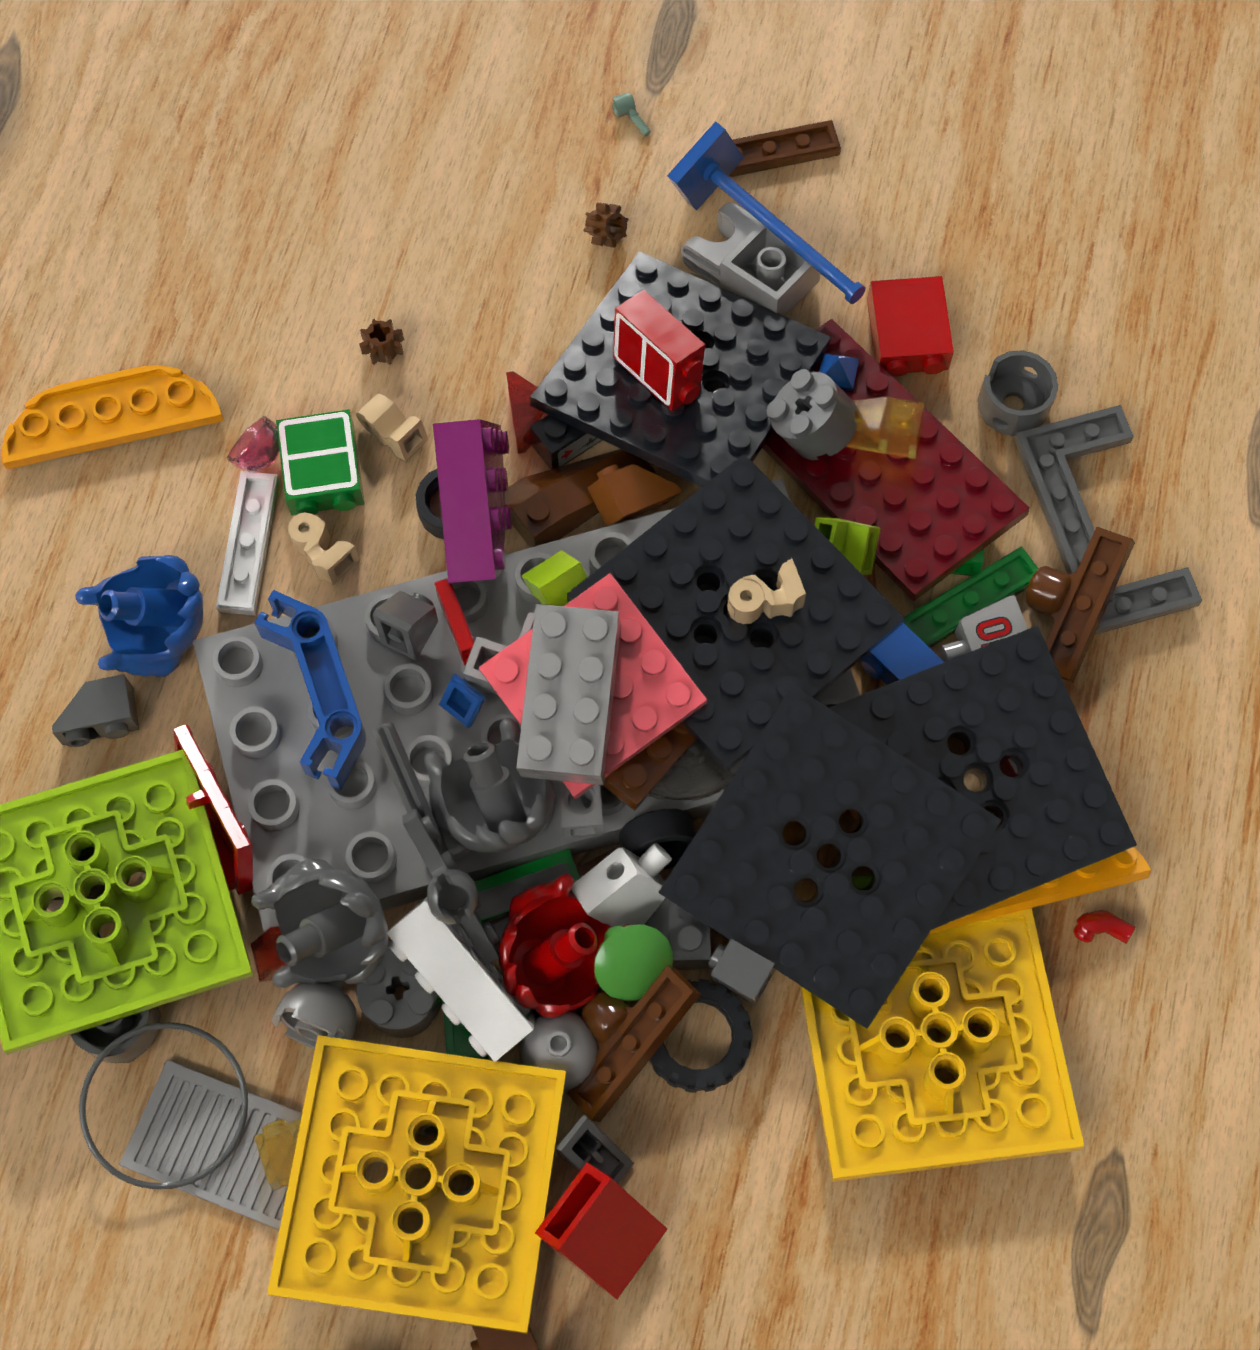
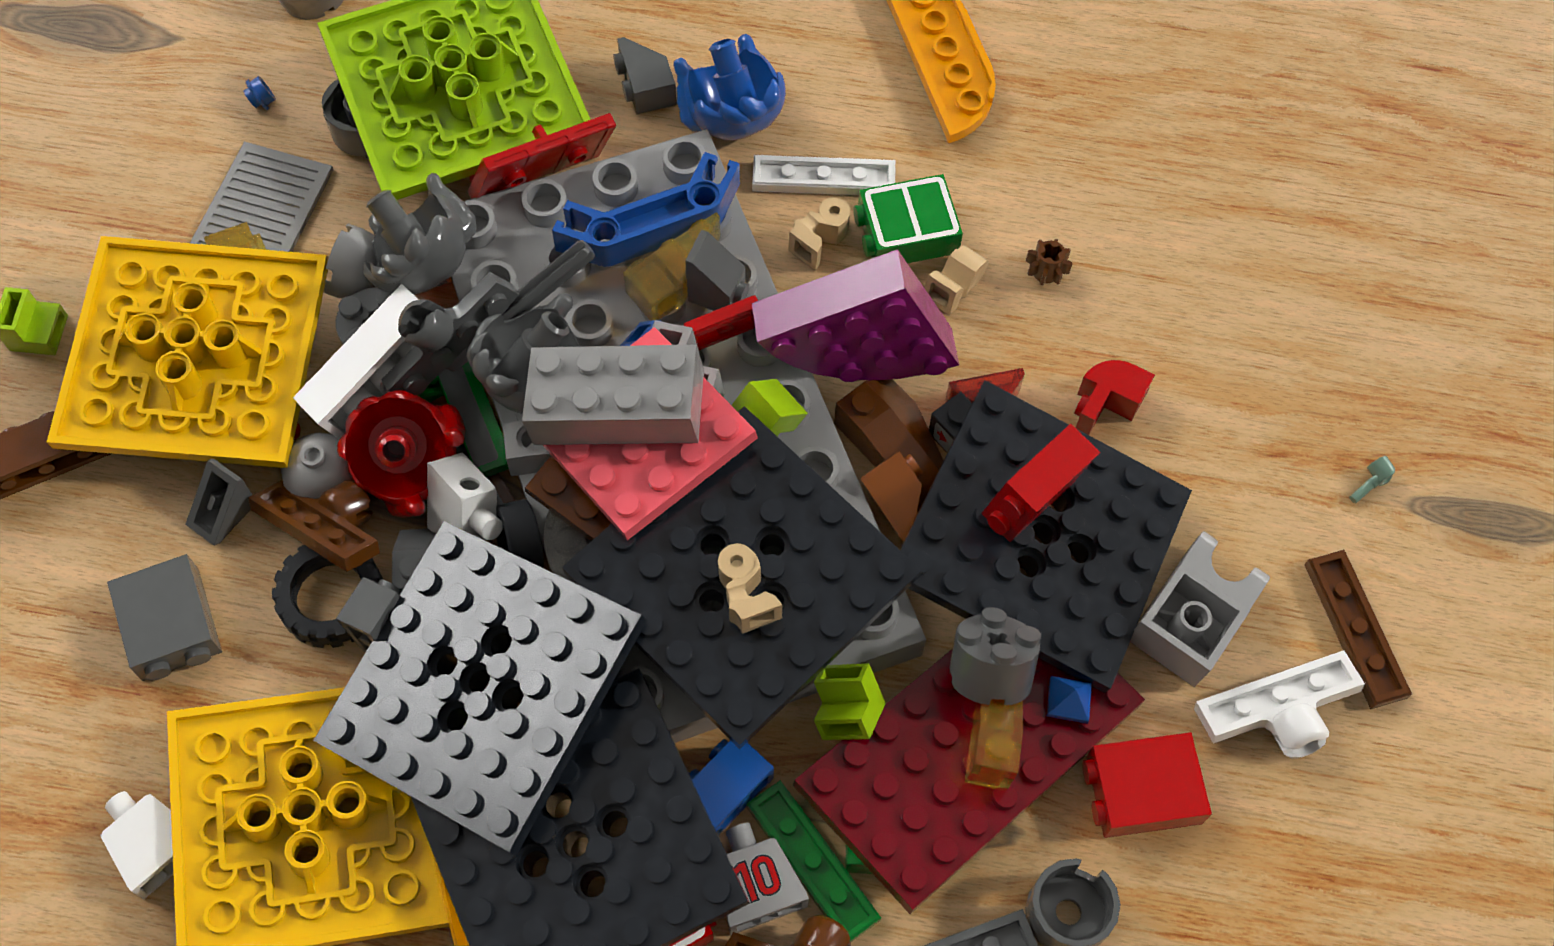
camera: 85 degrees right, 5 degrees down
dark grey piece [79,1022,248,1190] -> none
clear pink piece [227,416,280,472] -> none
red brick [535,1162,668,1300] -> none
reddish brown gear [583,202,629,248] -> none
bright green dish [594,924,673,1001] -> none
blue tile [667,121,866,304] -> none
none -> white torso [101,791,173,899]
none -> dark grey brick [107,554,222,681]
none -> blue plate [243,76,276,110]
none -> clear yellow slope [623,212,721,321]
none -> red brick [1074,360,1155,435]
none -> white plate [1194,650,1365,759]

